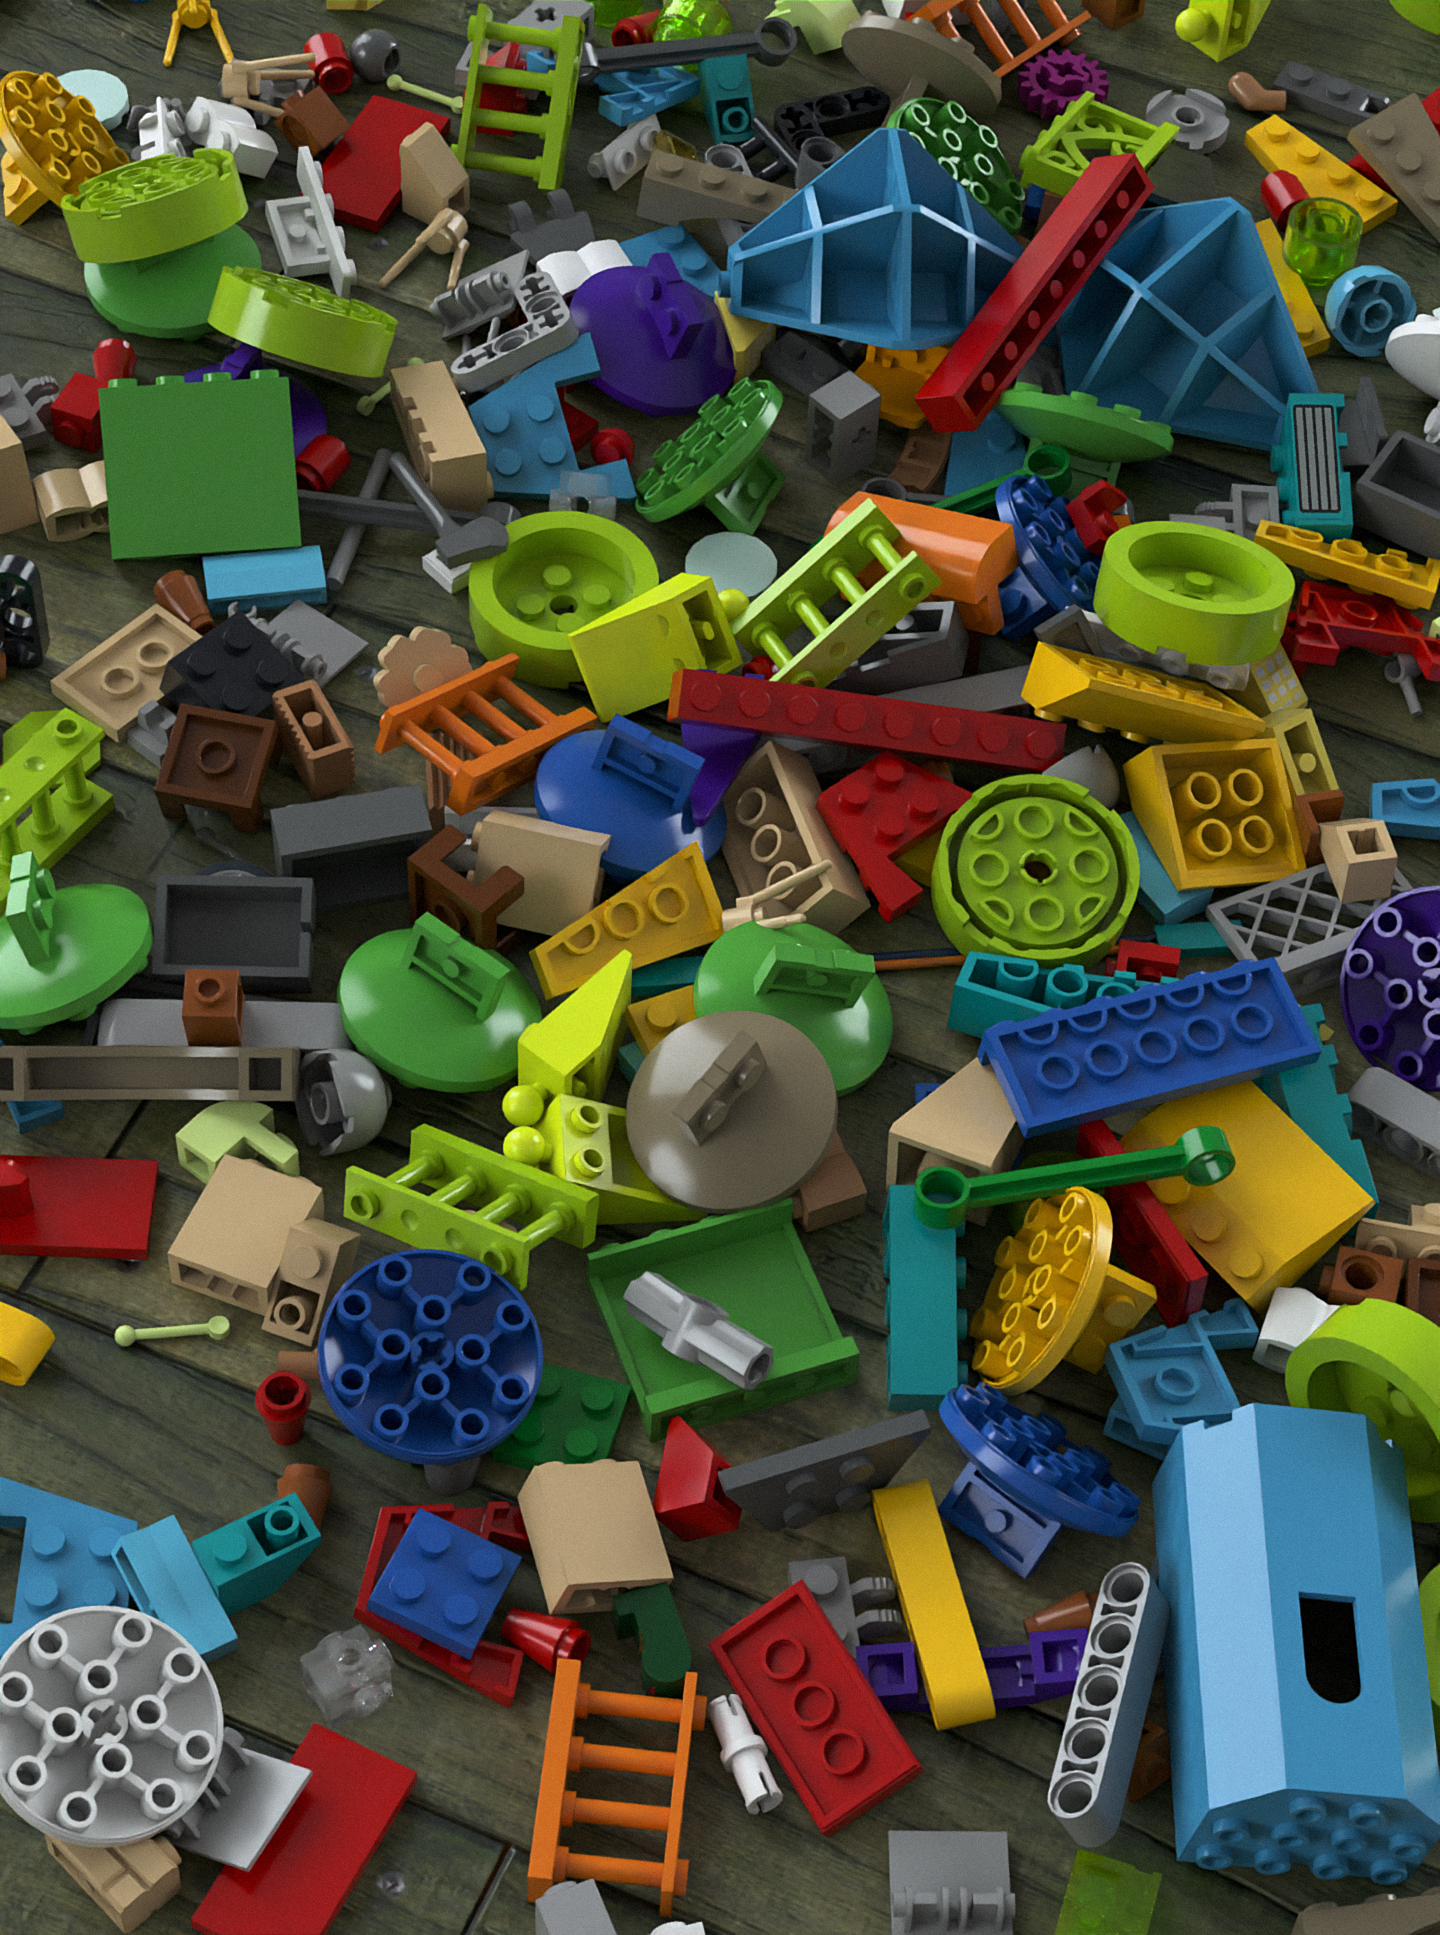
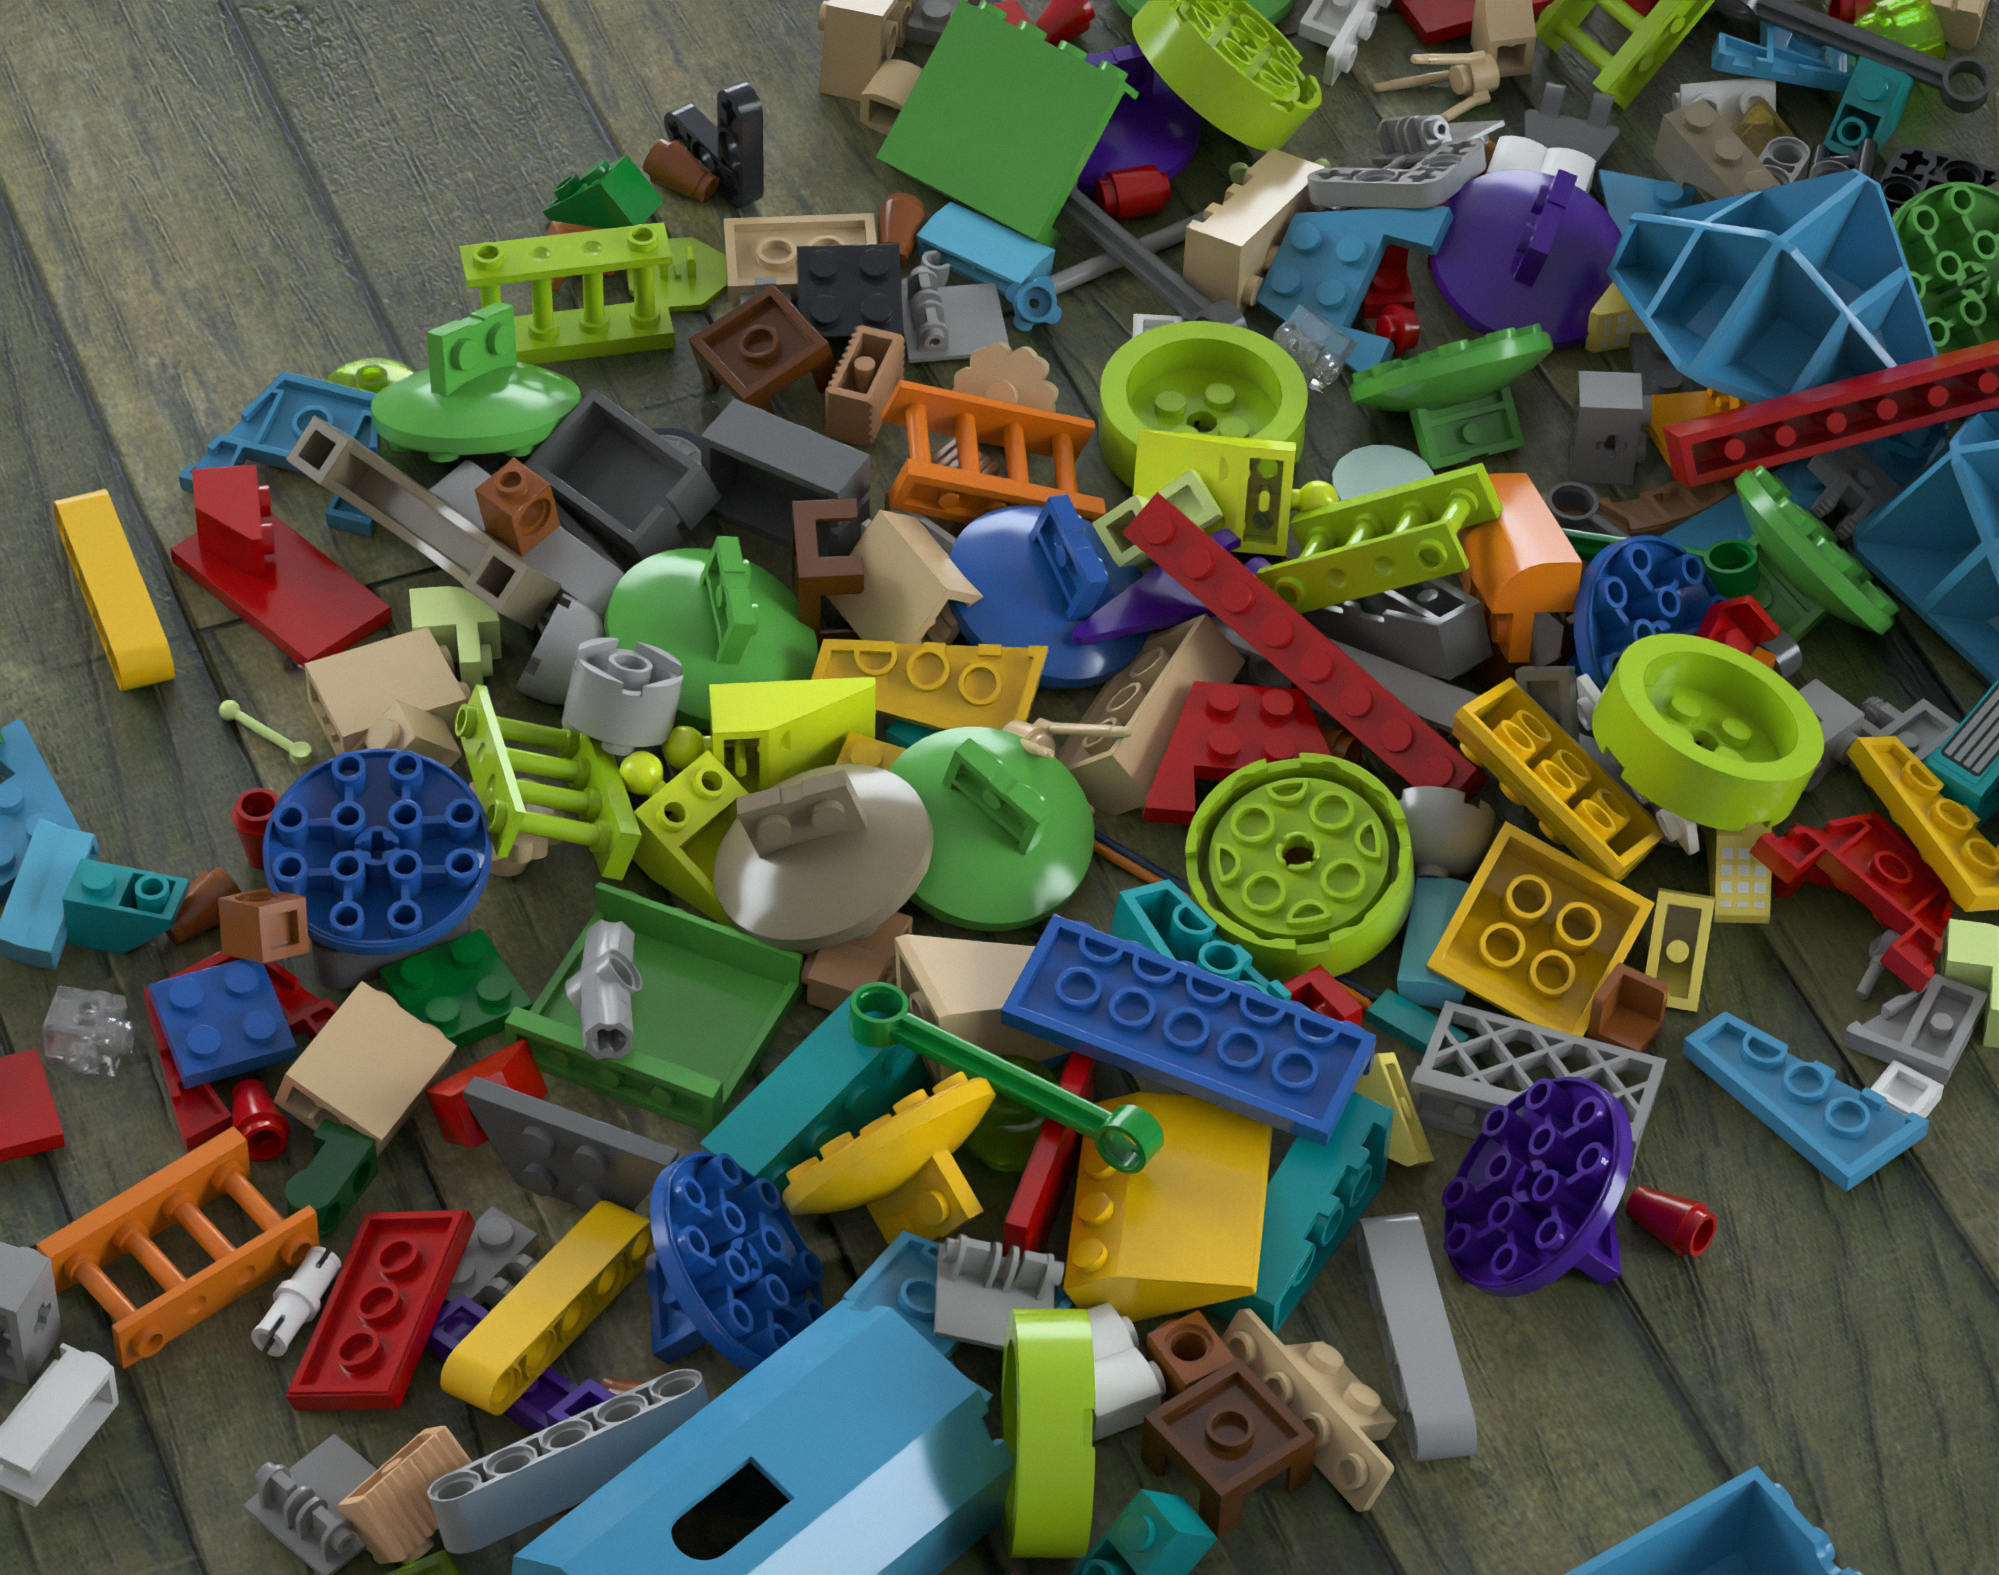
camera: 45 degrees right, 5 degrees down
dark grey piece [388,452,509,570] -> none
tan slope [1318,818,1398,904] -> none
none -> dark orange brick [218,888,310,963]
none -> light nougat brick [337,1425,472,1565]
none -> light grey brick [561,638,684,756]
none -> light grey hinge [934,1234,1064,1351]
none -> dark azure plate [1005,275,1062,332]
none -> yellowish green brick [1092,469,1224,570]

